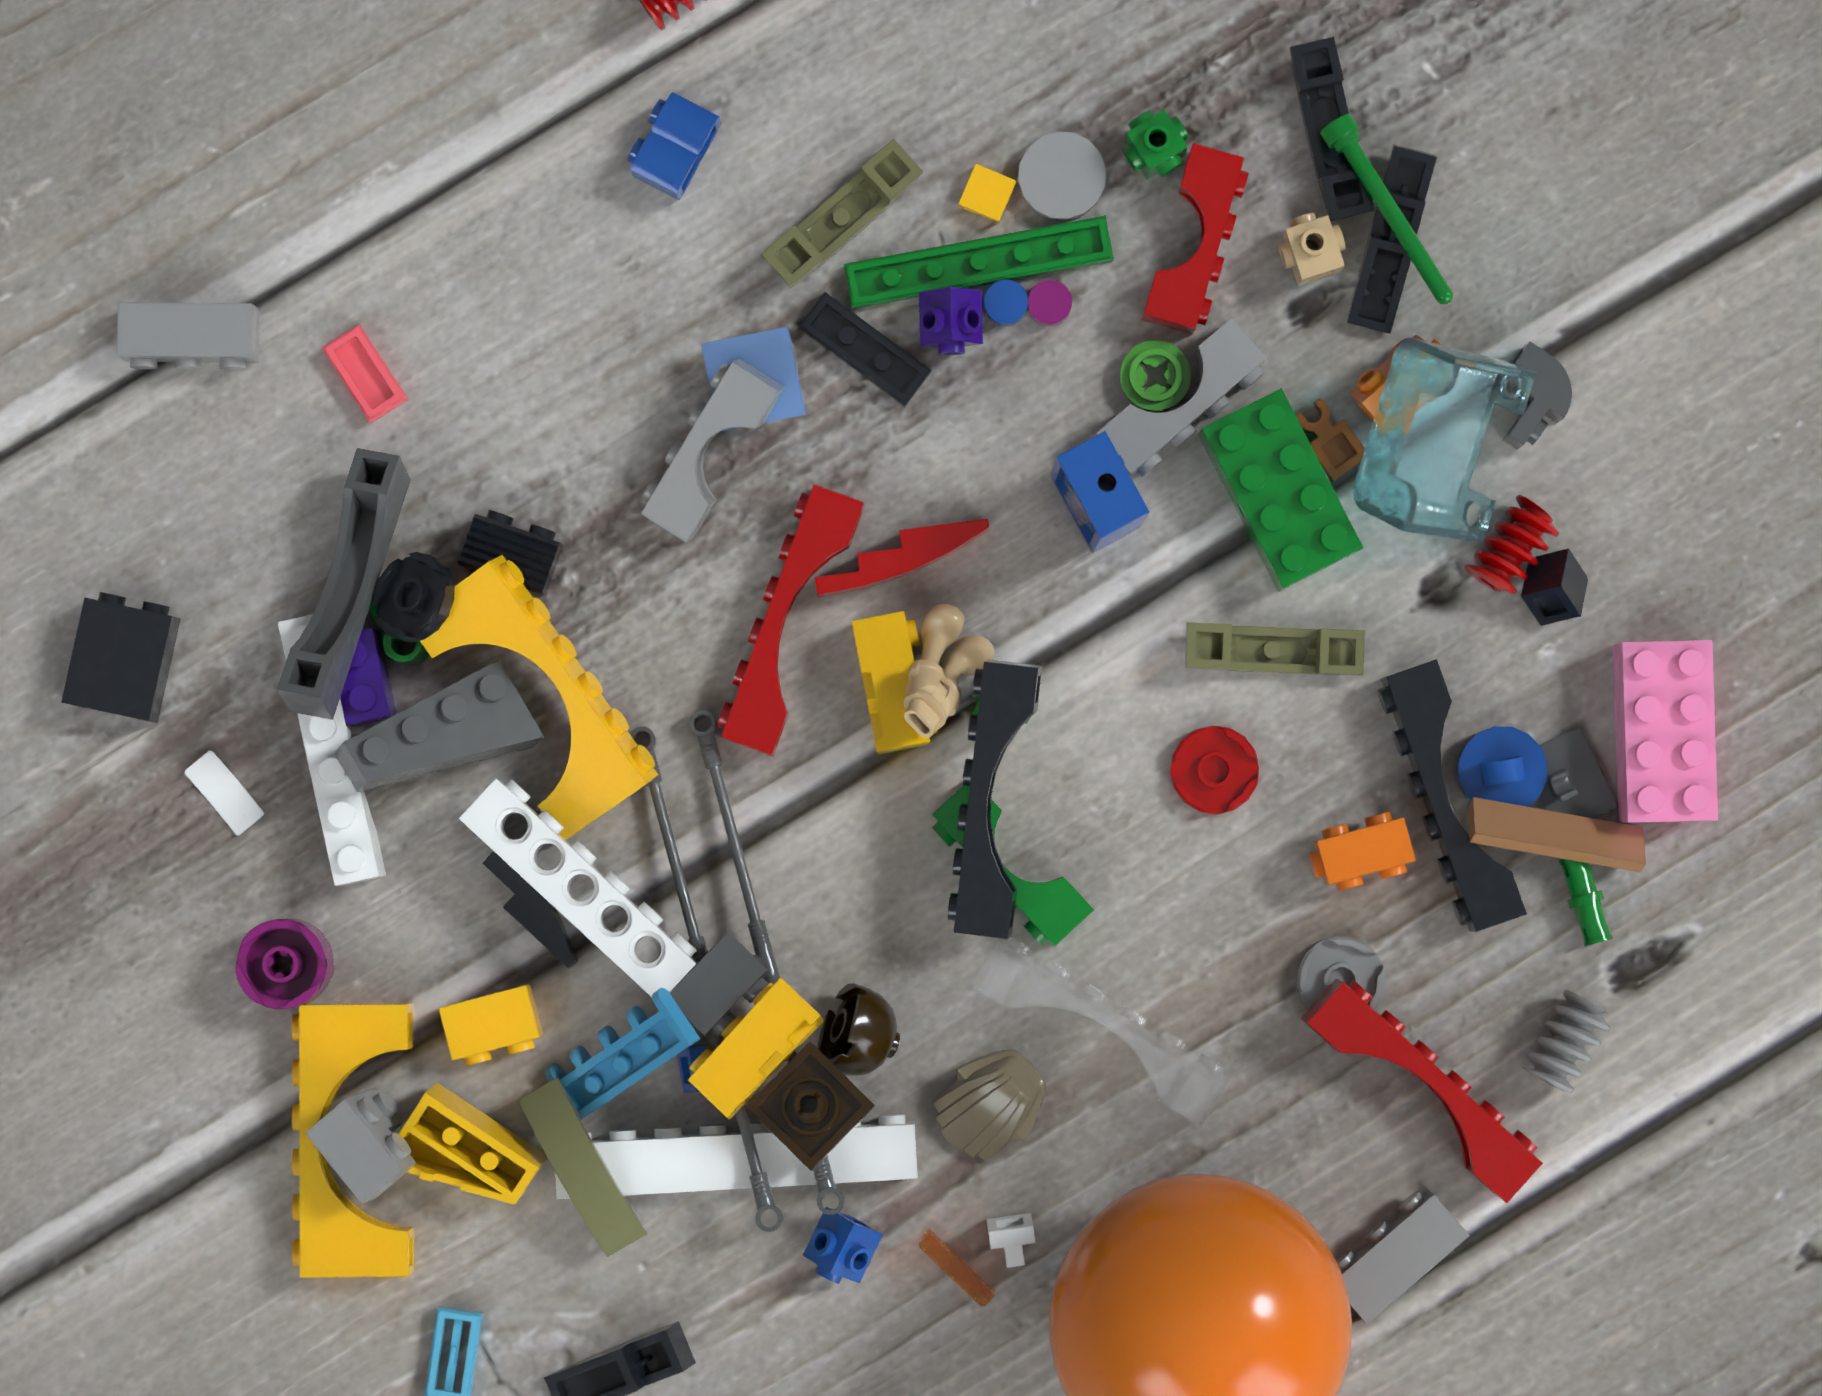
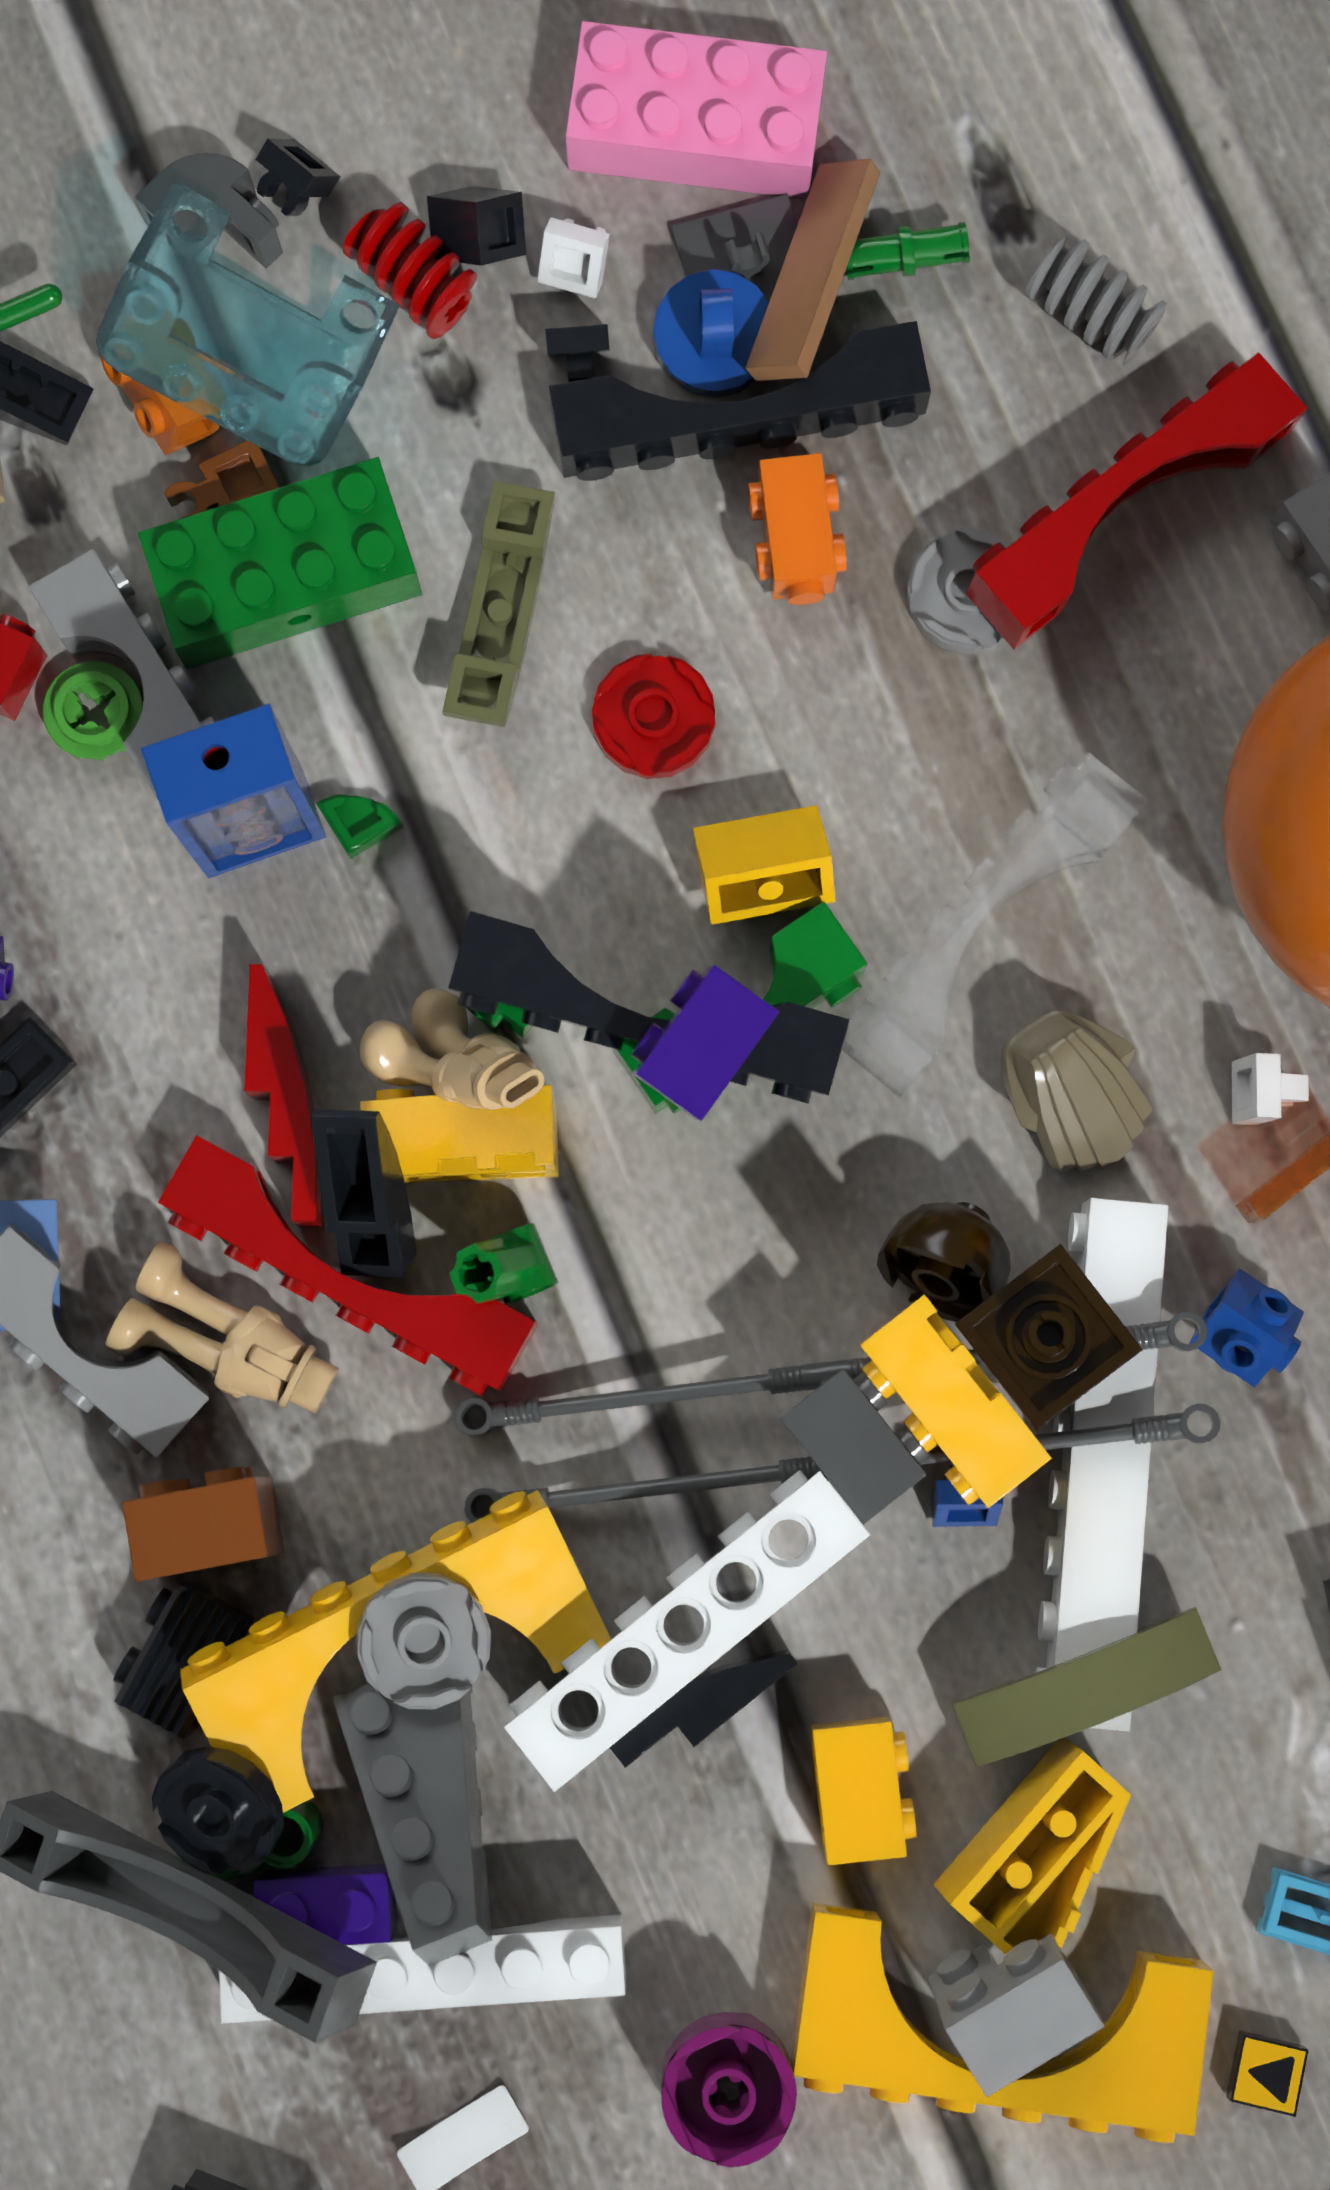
camera: 85 degrees left, 5 degrees down
dark azure hinge [544,988,700,1120] -> none
none -> tan piece [105,1241,339,1414]
none -> dark orange brick [122,1466,285,1582]
none -> black tile [255,138,341,216]
none -> black slope [311,1109,417,1278]
none -> green tile [316,794,404,859]
none -> light grey tile [356,1573,491,1709]
none -> green piece [449,1223,558,1305]
none -> white tile [537,217,610,298]
none -> black tile [545,324,610,382]
none -> dark purple brick [631,965,779,1121]
none -> yellow brick [693,805,836,925]
none -> tile [1226,2030,1309,2117]

